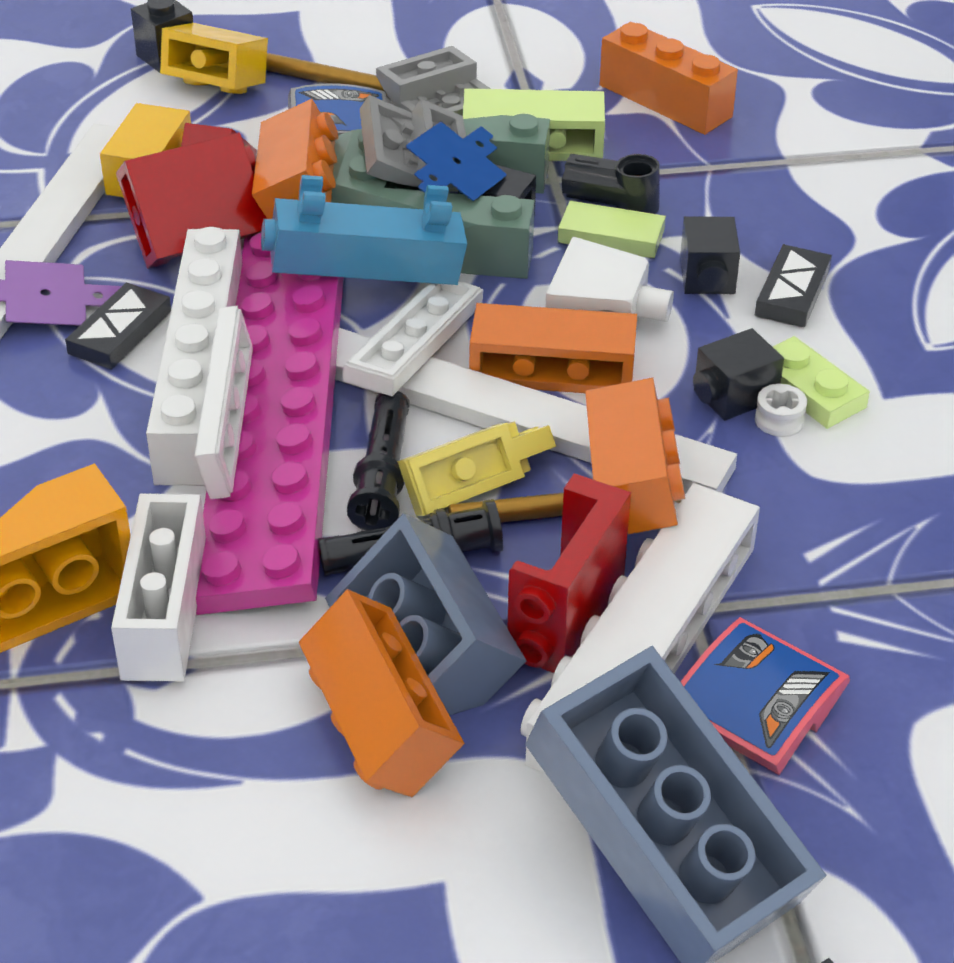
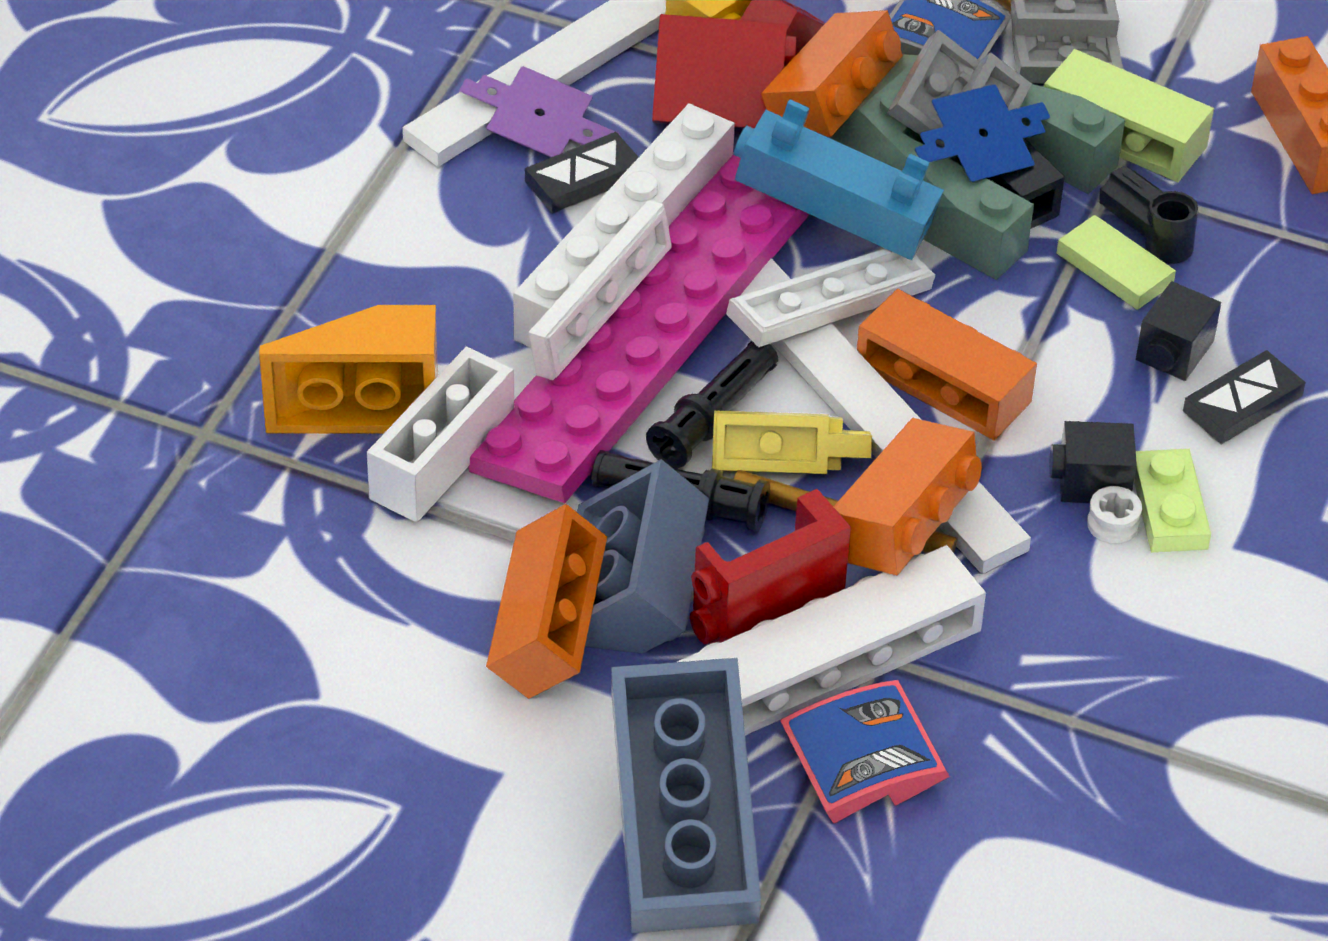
camera: 30 degrees right, 5 degrees up
white torso [546,237,674,322] -> none

